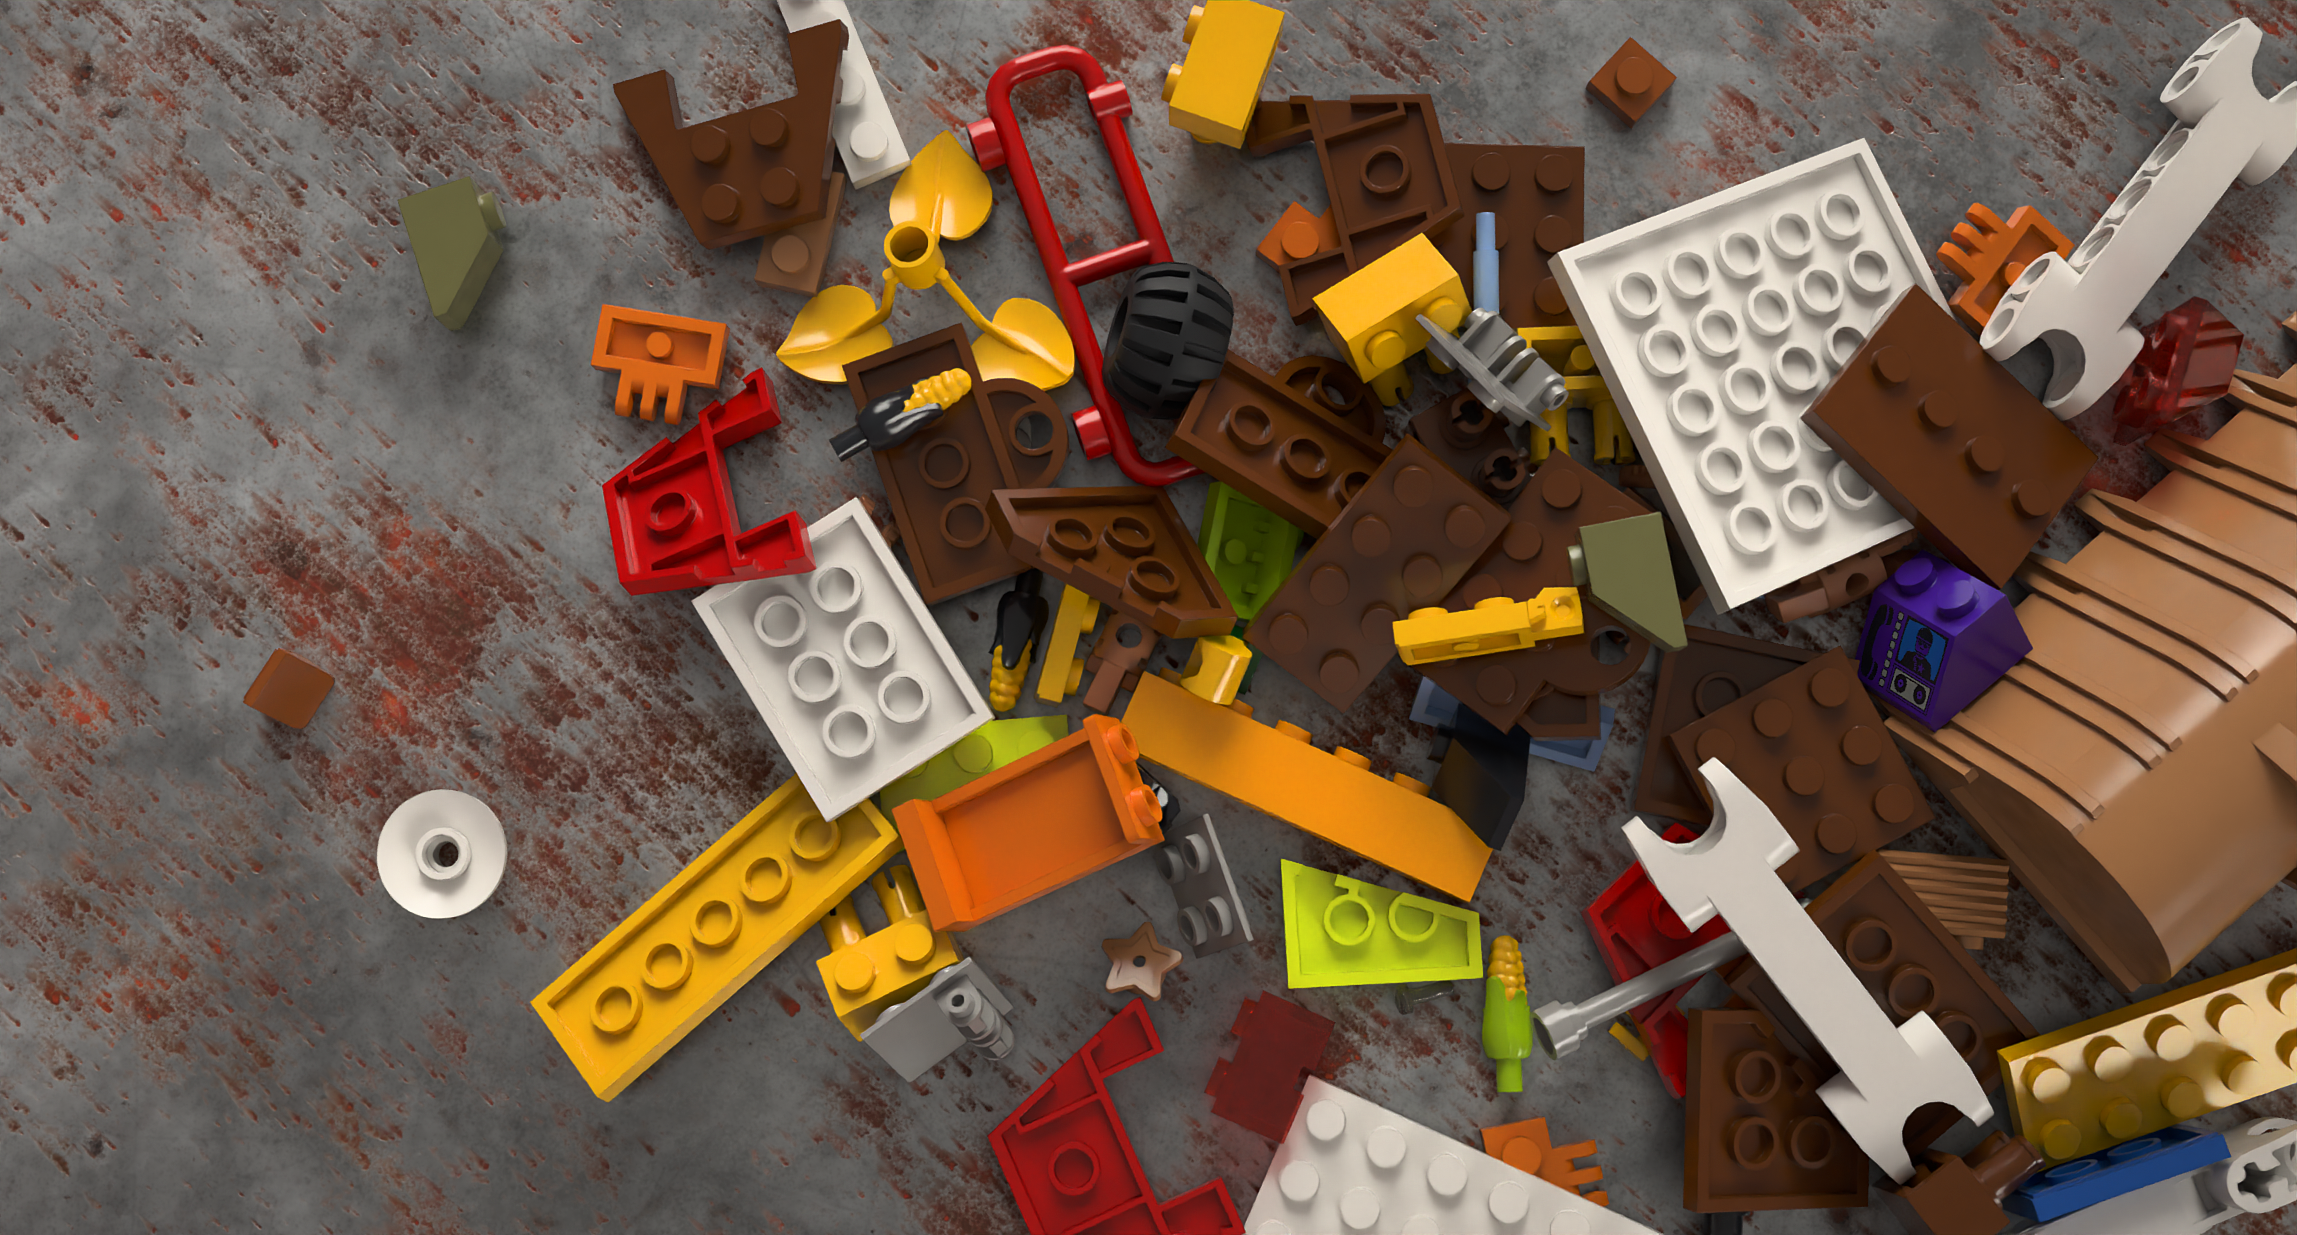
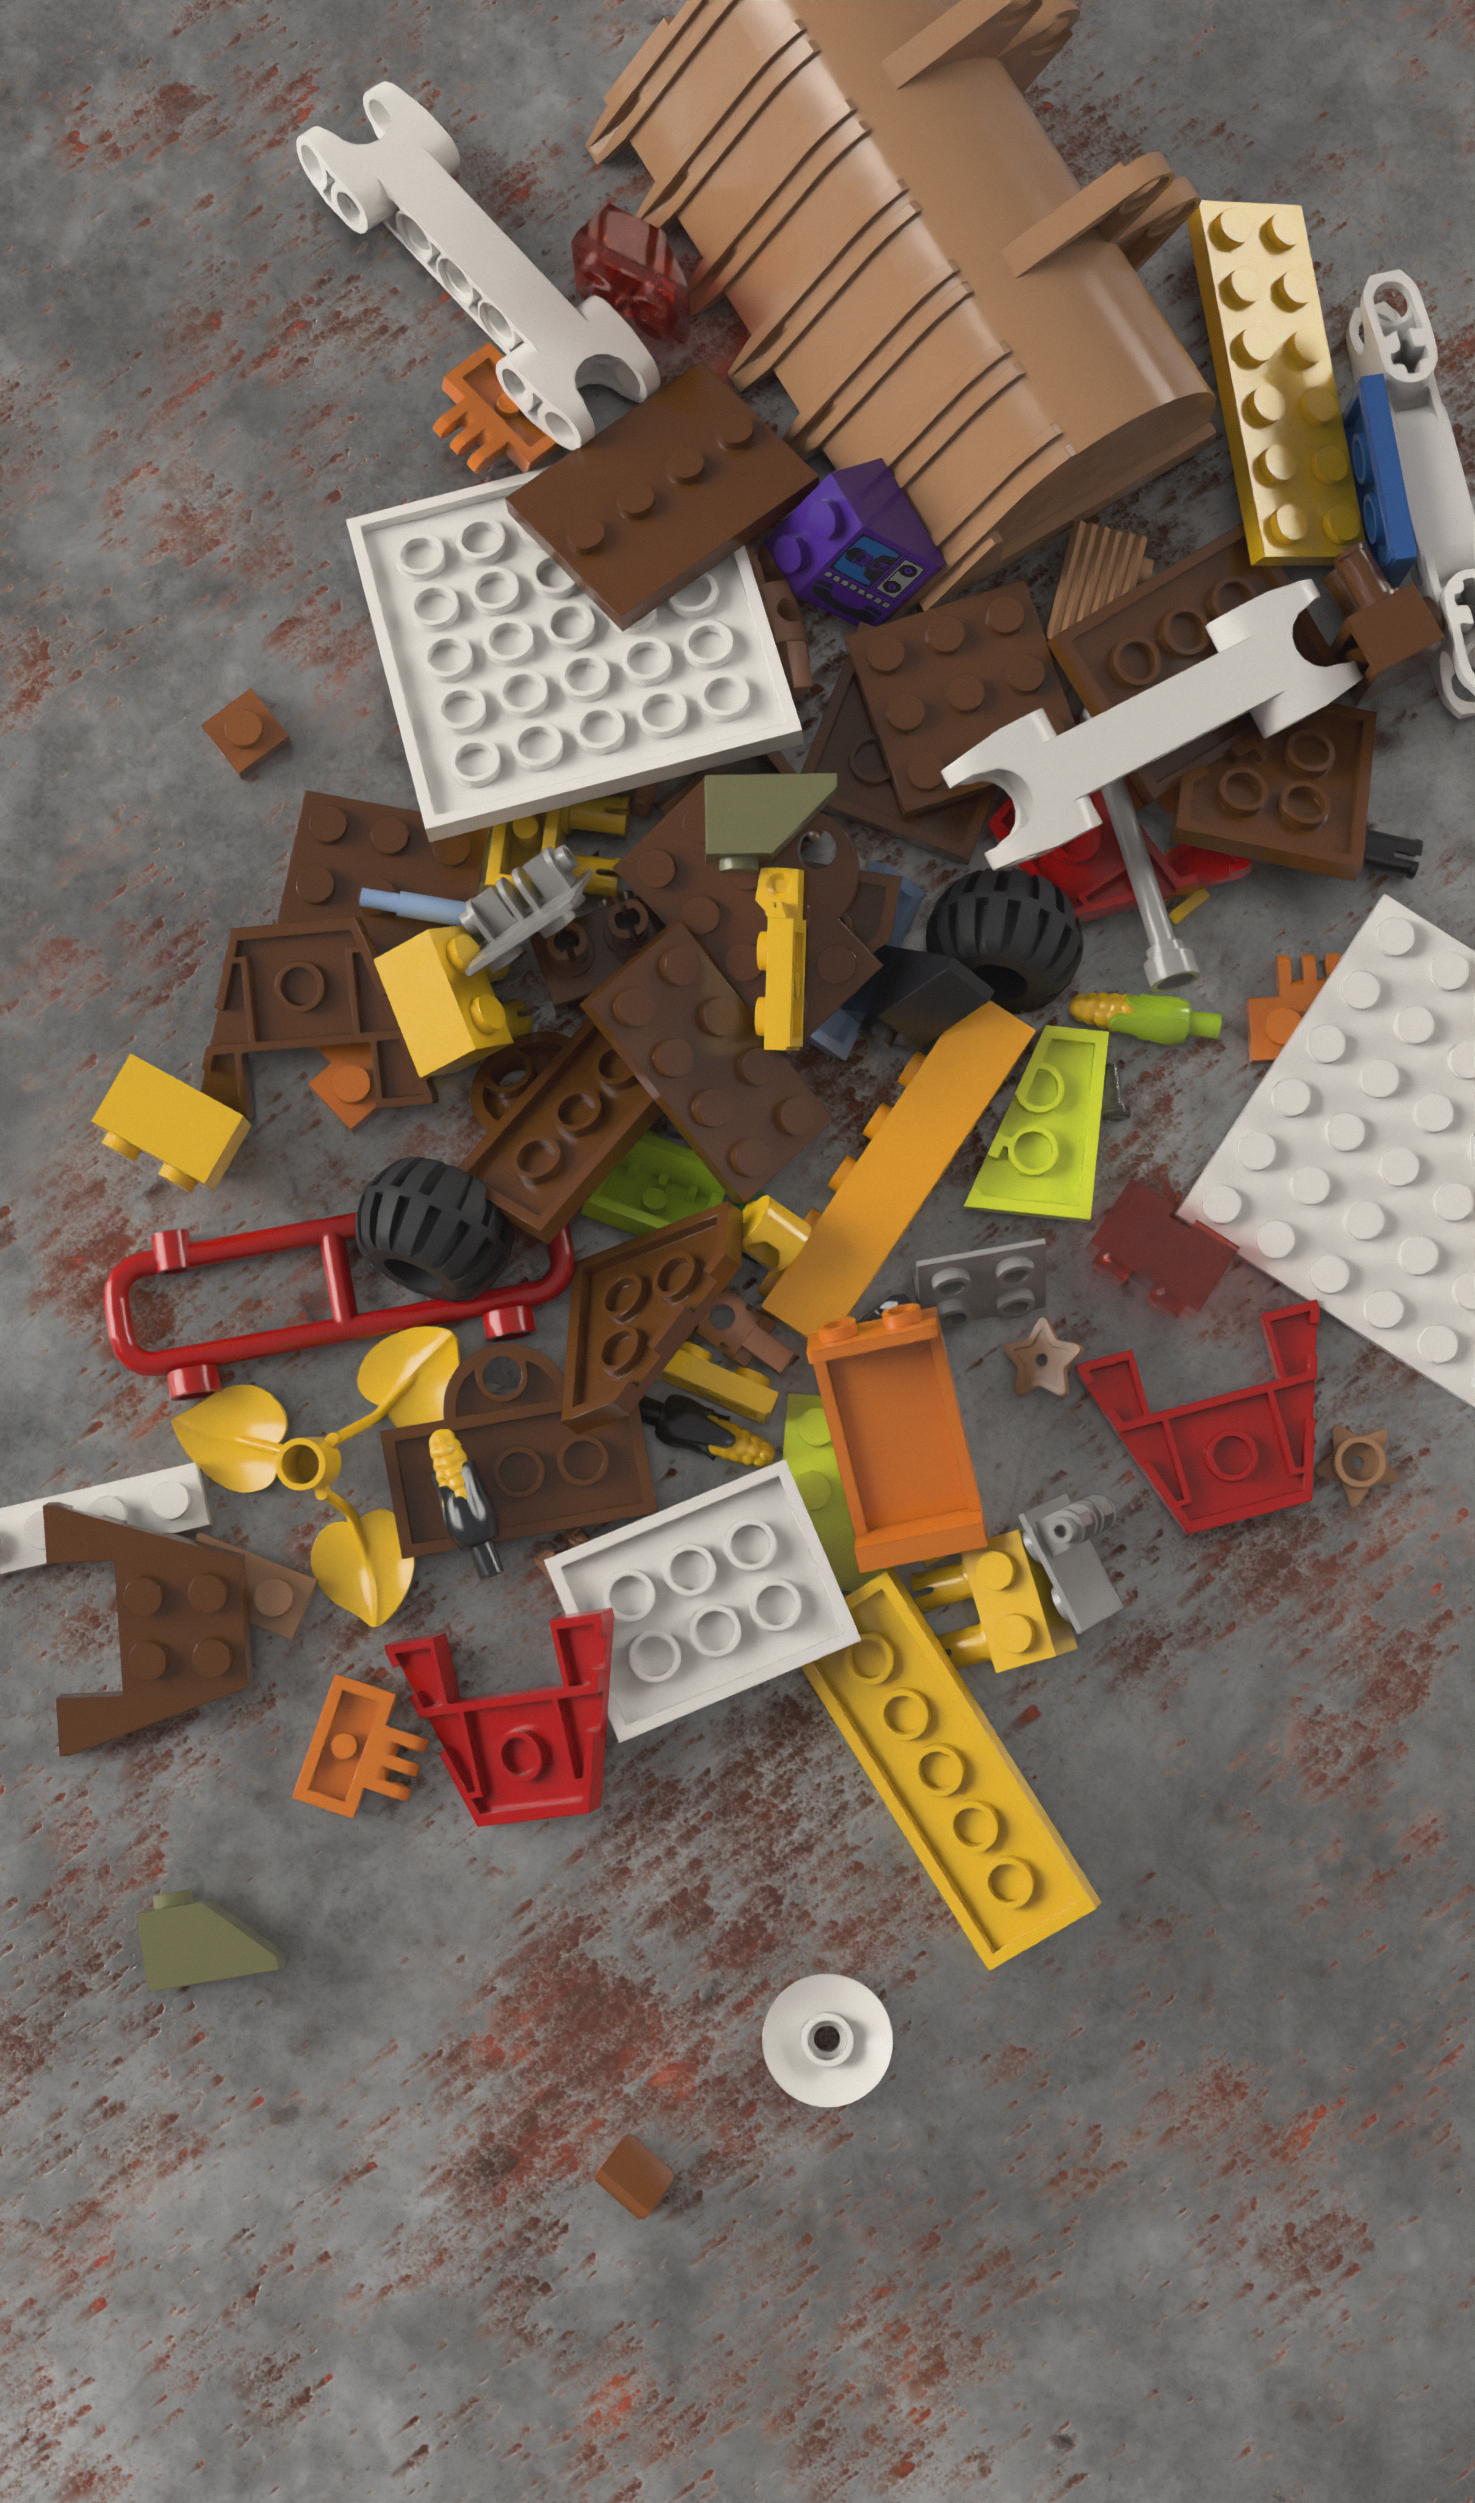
camera: 85 degrees left, 0 degrees up
none -> black wheel [926,868,1083,1014]

